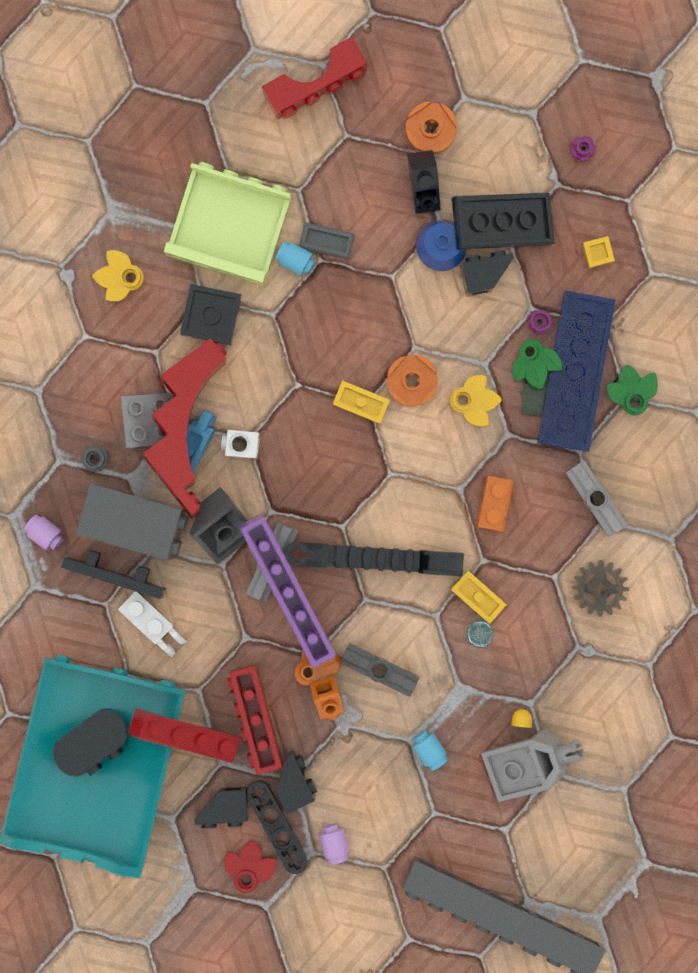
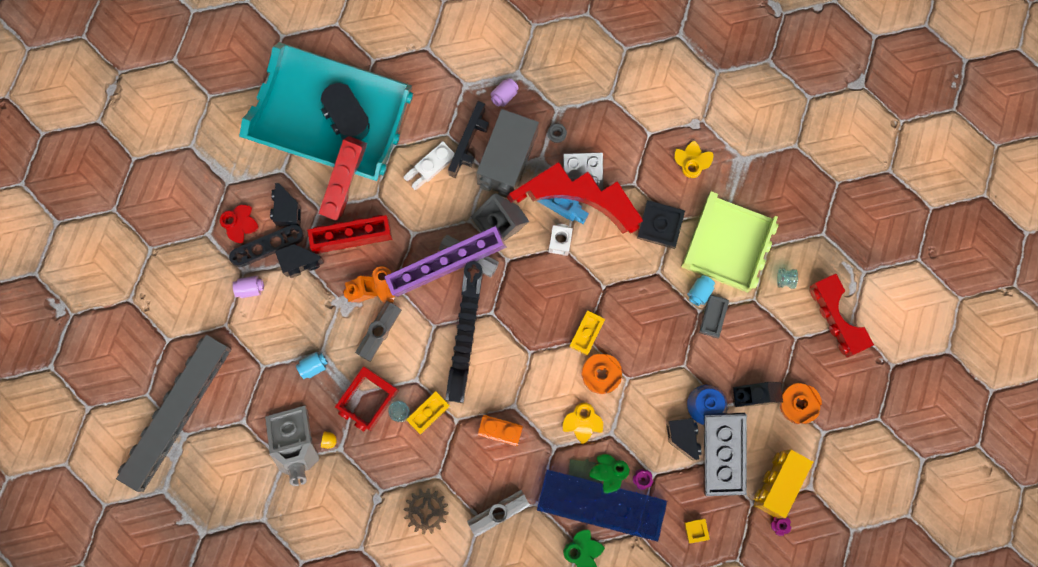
camera: 90 degrees right, 10 degrees down
none -> red window [335,366,399,432]
none -> yellow brick [753,449,813,518]
none -> clear light blue wheel [777,268,798,289]

